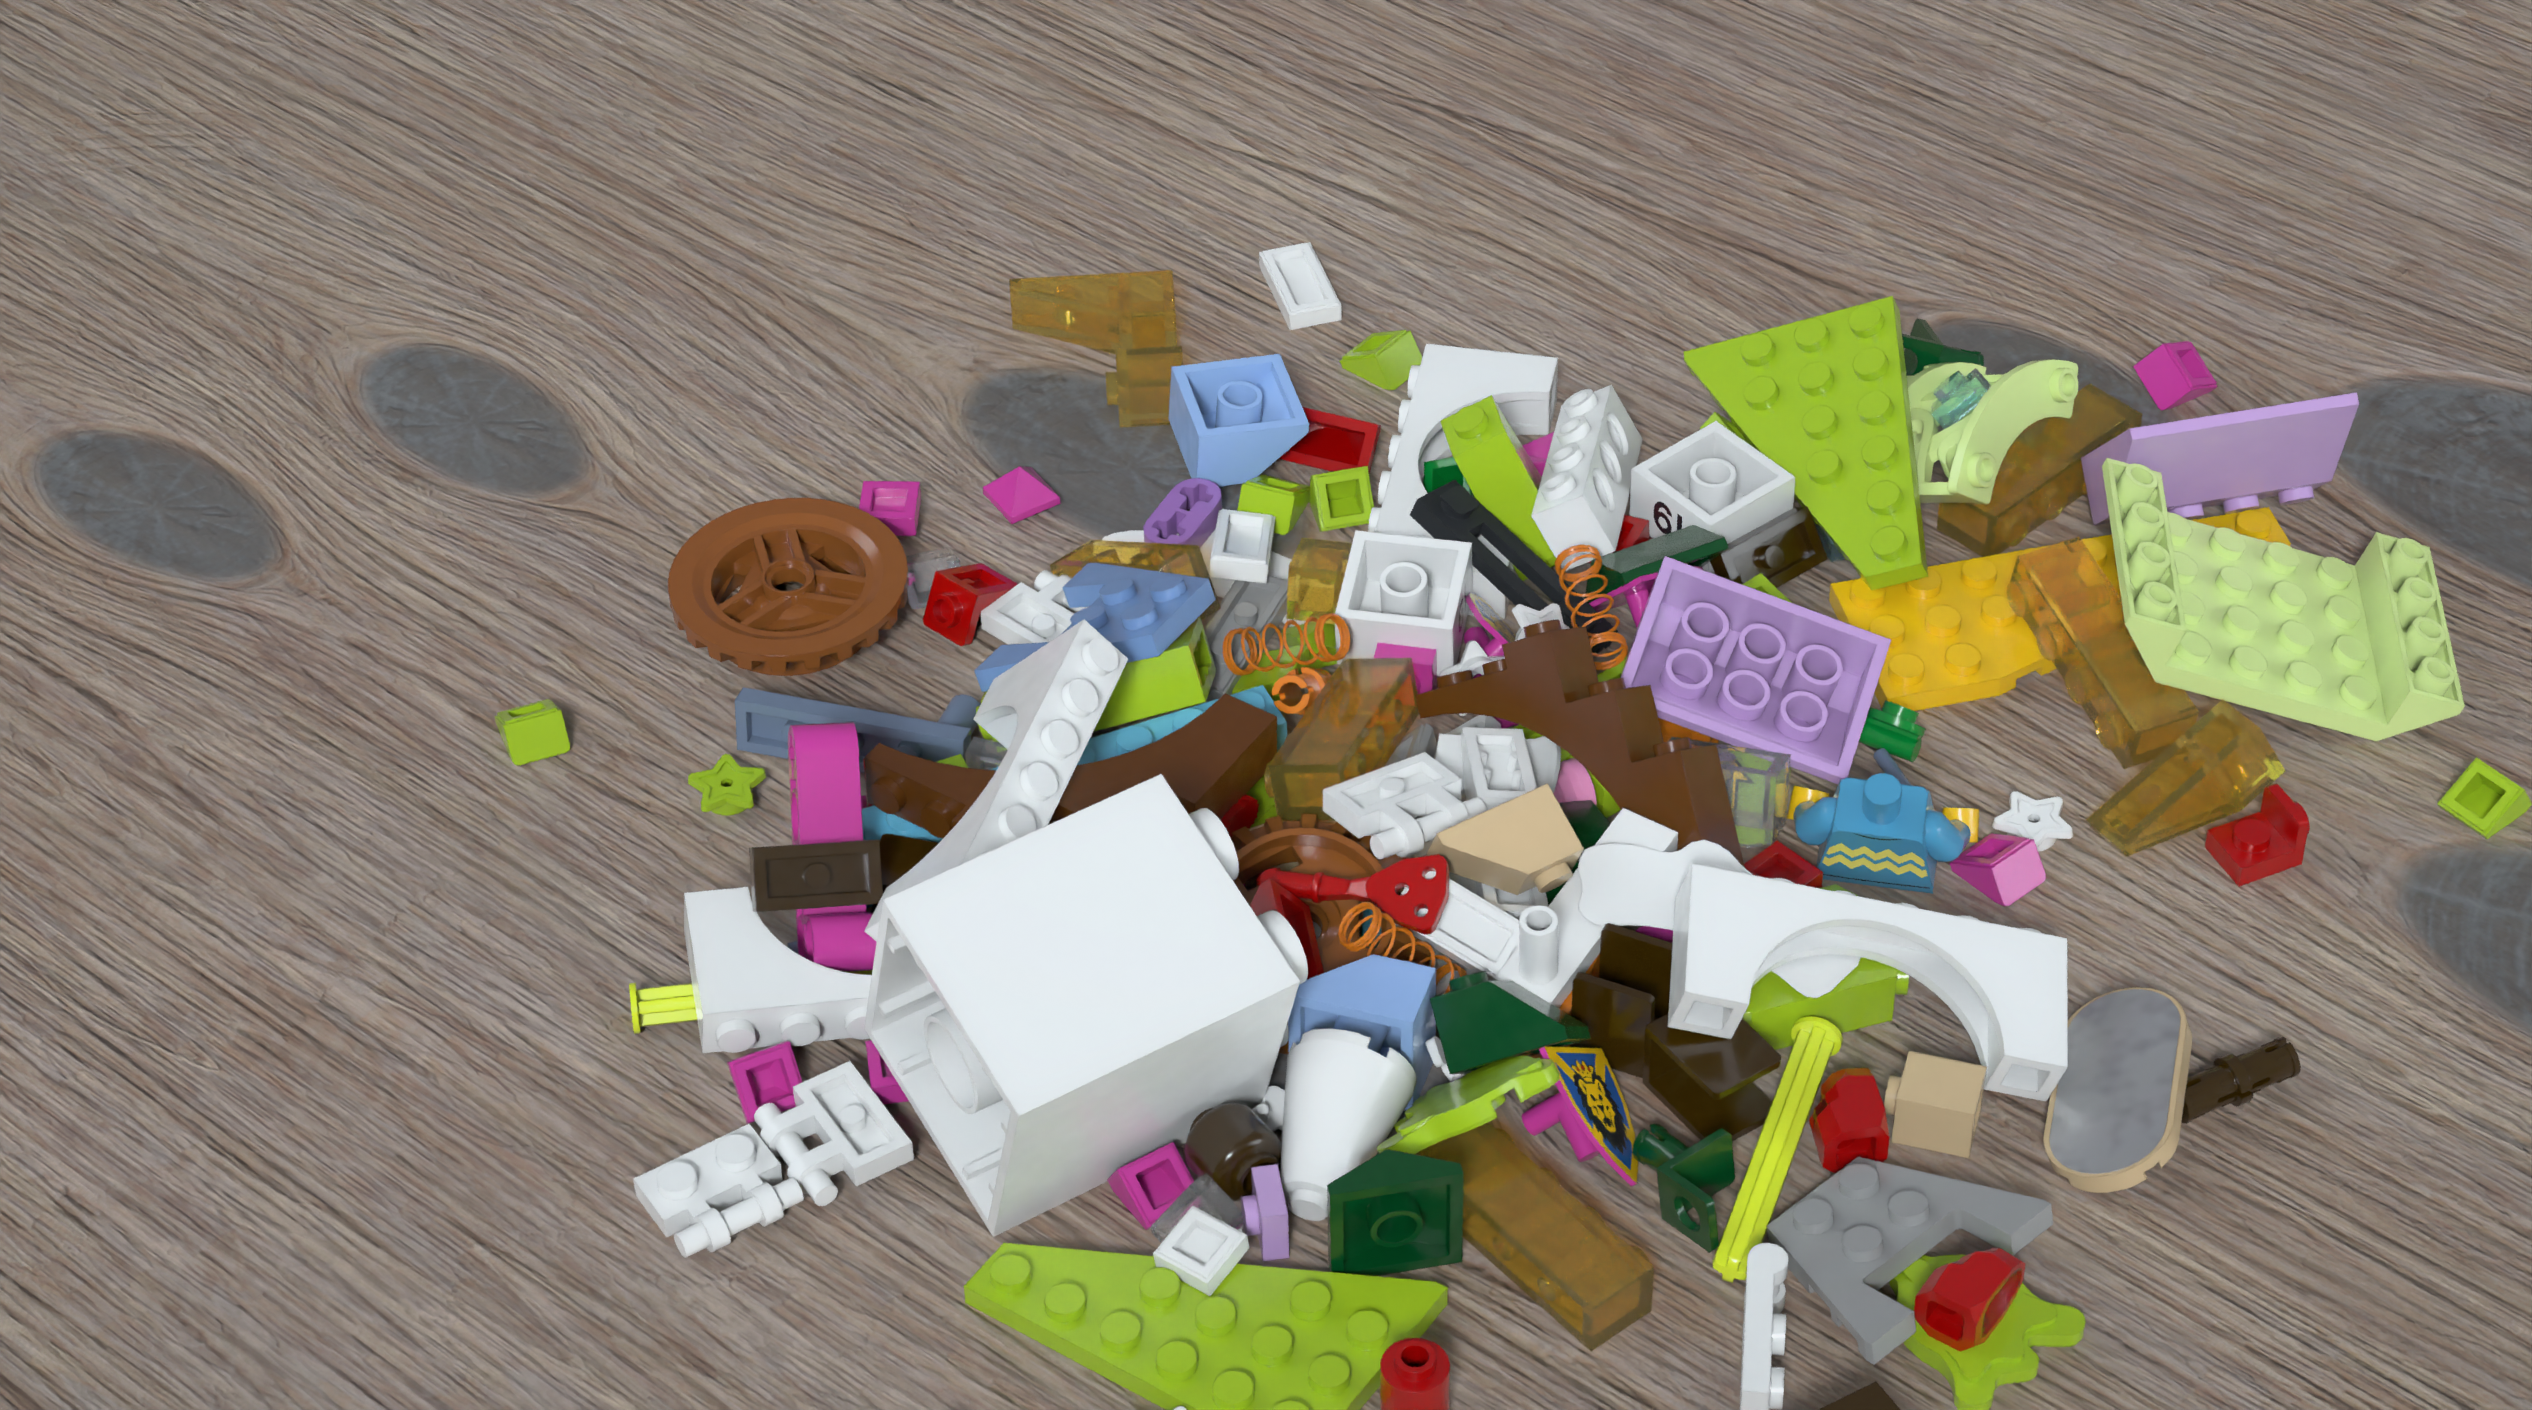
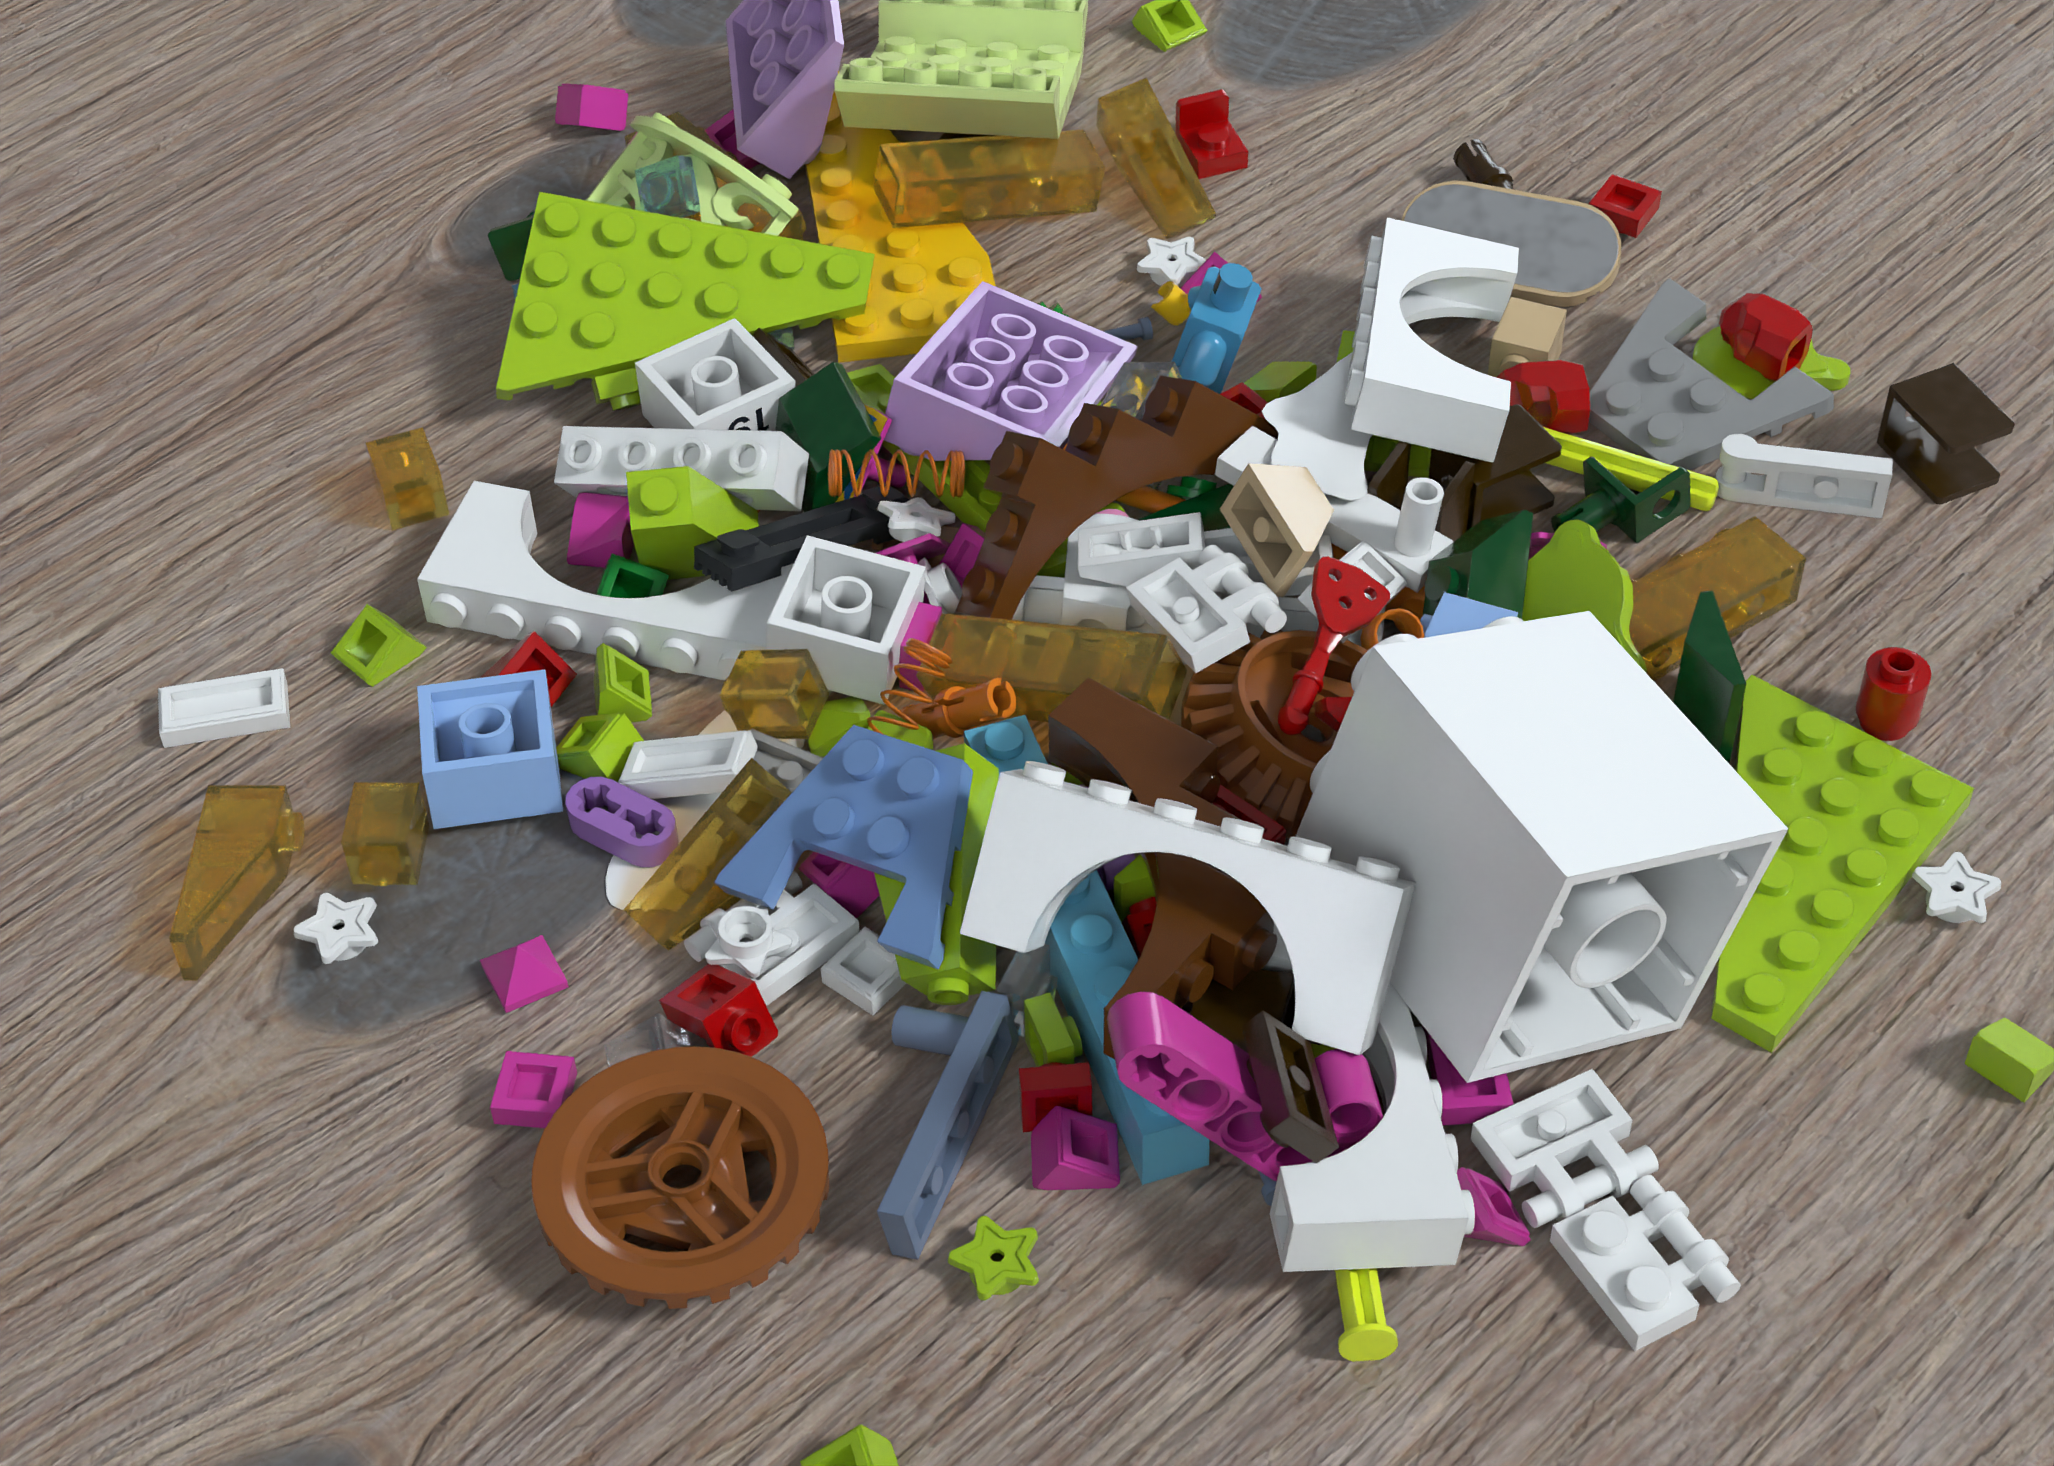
camera: 85 degrees left, 5 degrees up
none -> white plate [294,893,378,964]
none -> clear yellow brick [365,427,449,530]
none -> white plate [705,906,792,978]
none -> red plate [1589,174,1662,238]

